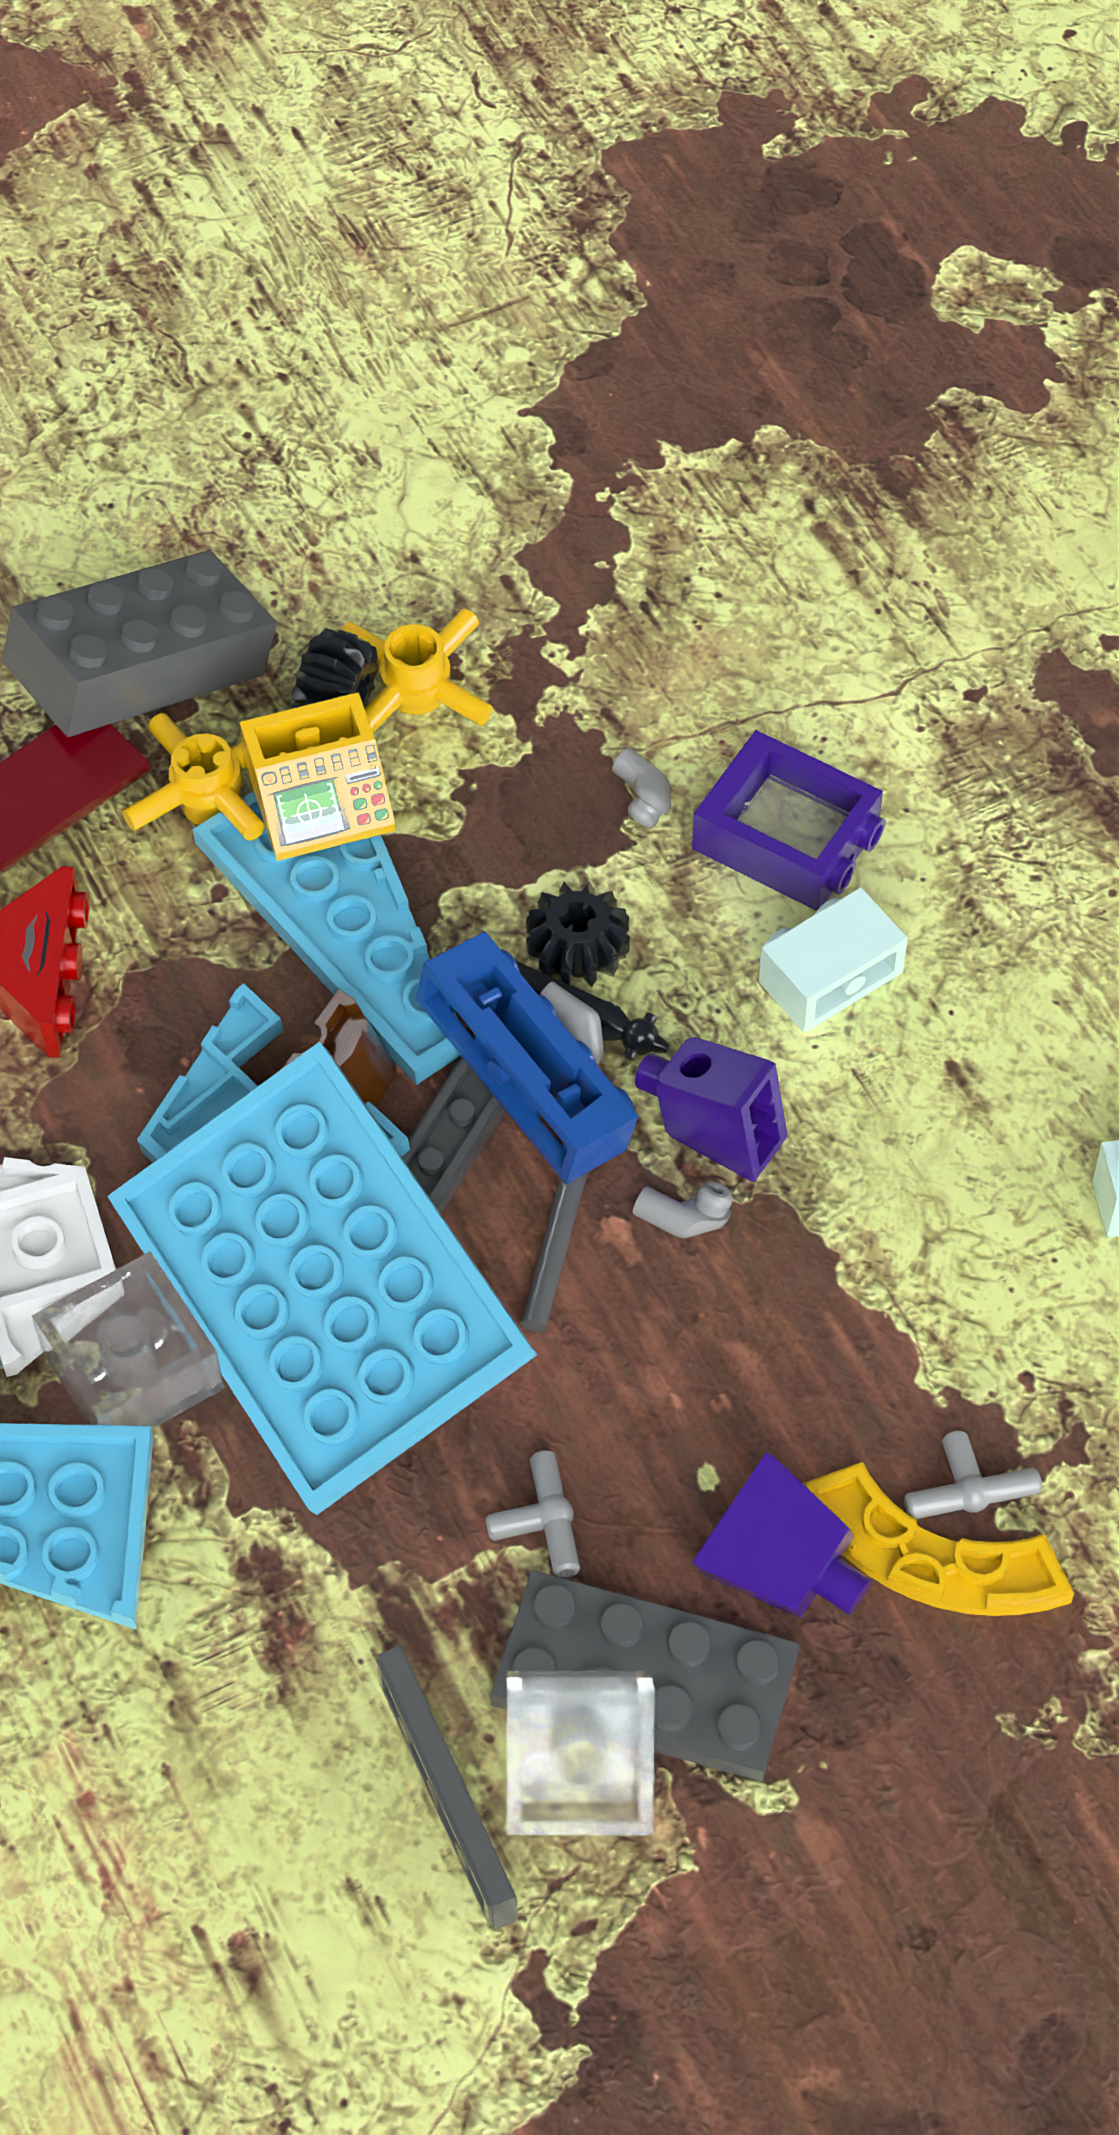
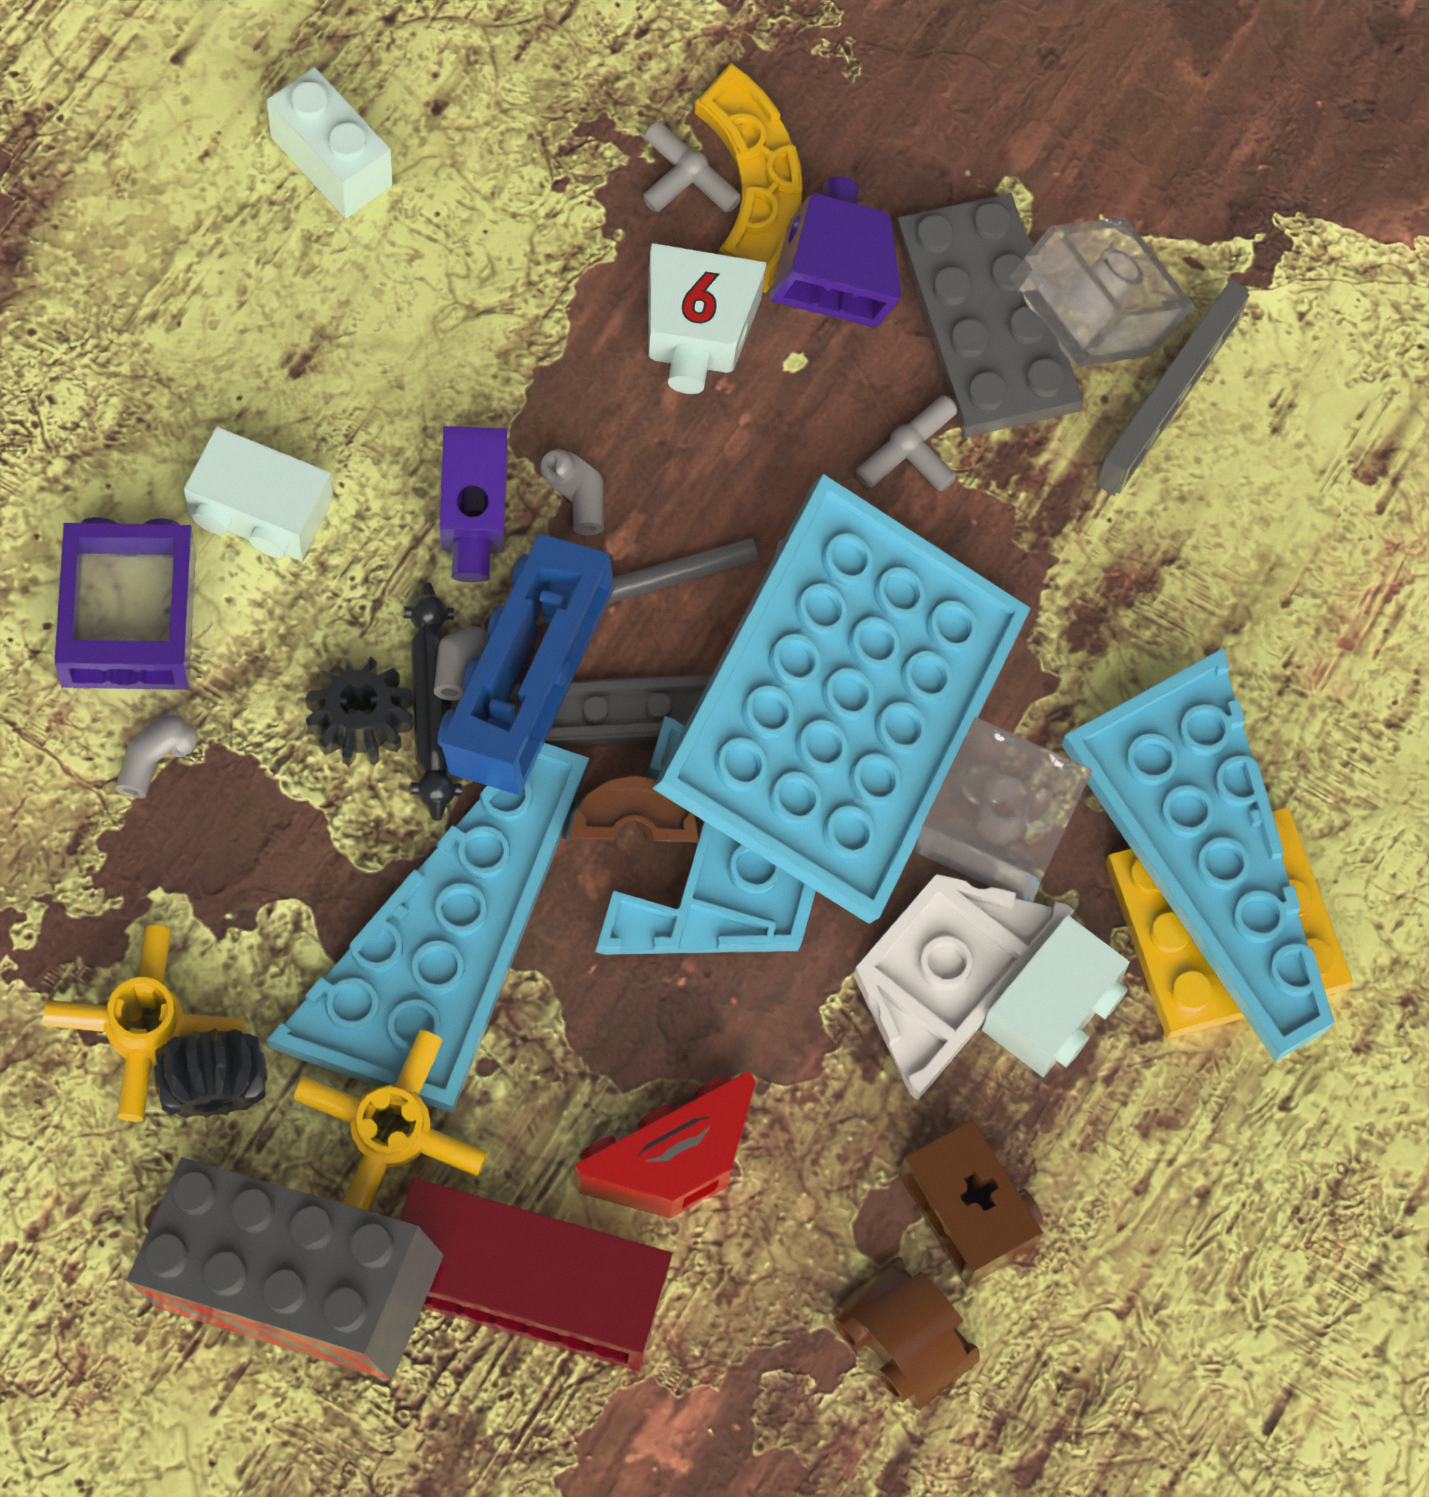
camera: 130 degrees left, 10 degrees up
yellow slope [239,692,396,861] -> none
none -> light aqua torso [648,243,766,394]

